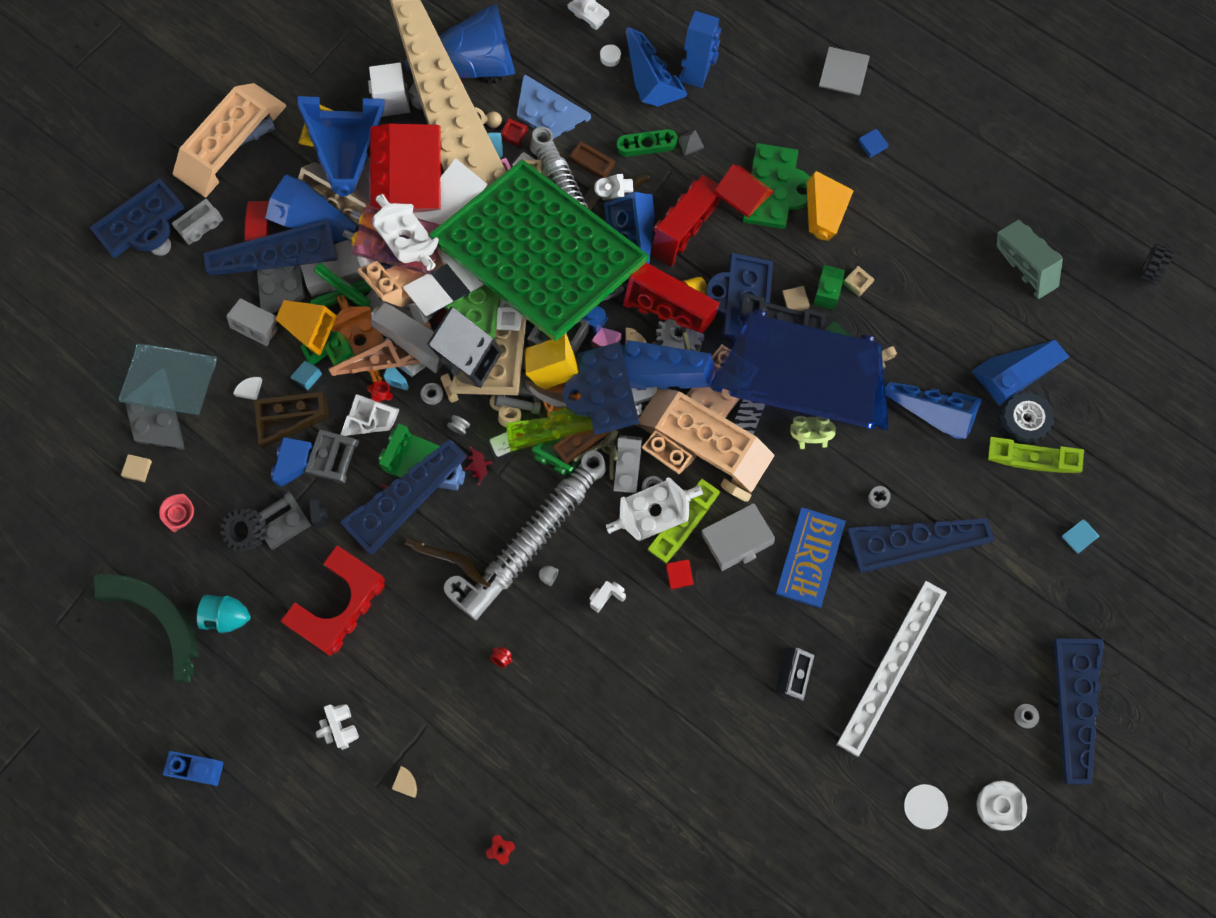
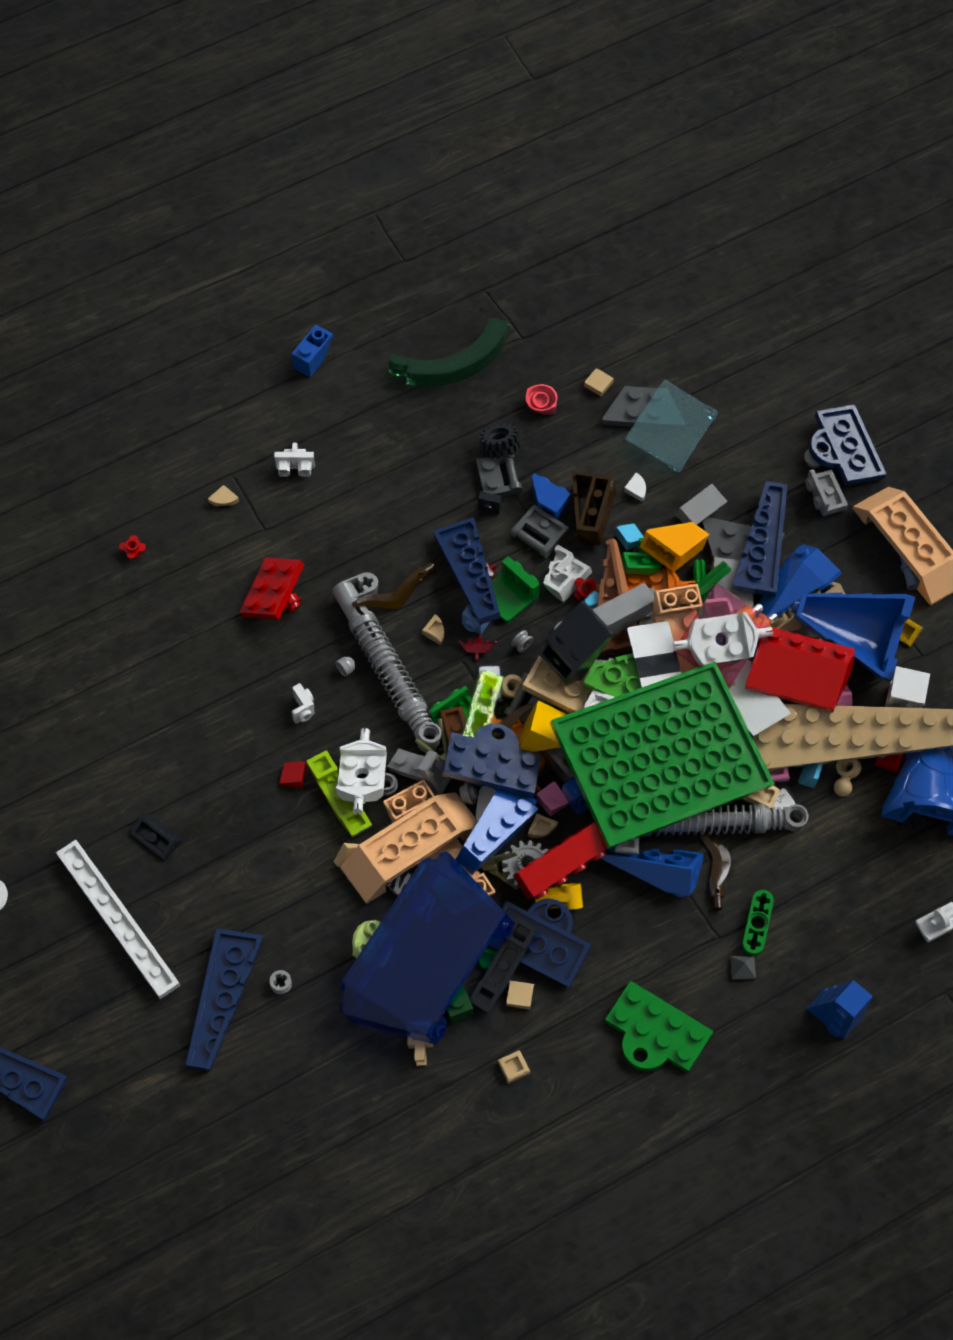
camera: 110 degrees right, 10 degrees down
teal helmet [197,595,251,633] -> none
red slope [245,201,270,242] -> none
red arch [281,545,385,656] -> none
red tile [501,119,528,147] -> none
medium blue wing [517,75,591,139] -> none
reddish brown tile [569,141,615,179] -> none
white hips [594,174,633,200] -> none
white tile [600,45,621,67] -> none
blue wedge [626,27,687,107] -> none
red wedge [650,175,721,267] -> none
light grey container [702,503,775,571] -> none
red slope [714,164,773,218] -> none
blue tile [775,507,846,608] -> none
light orange slope [807,171,854,241] -> none
green slope [813,265,845,310] -> none
light grey slope [819,47,870,96] -> none
blue tile [858,129,888,158] -> none
blue wedge [883,382,982,439] -> none
blue wedge [971,340,1069,406] -> none
lime slope [988,437,1084,473] -> none
sand green wedge [997,220,1063,299] -> none
black wheel [1000,392,1054,445] -> none
light grey plate [1014,704,1039,729] -> none
medium azure slope [1062,519,1099,554] -> none
none -> red plate [240,558,304,620]
none -> tan tile [422,615,444,645]

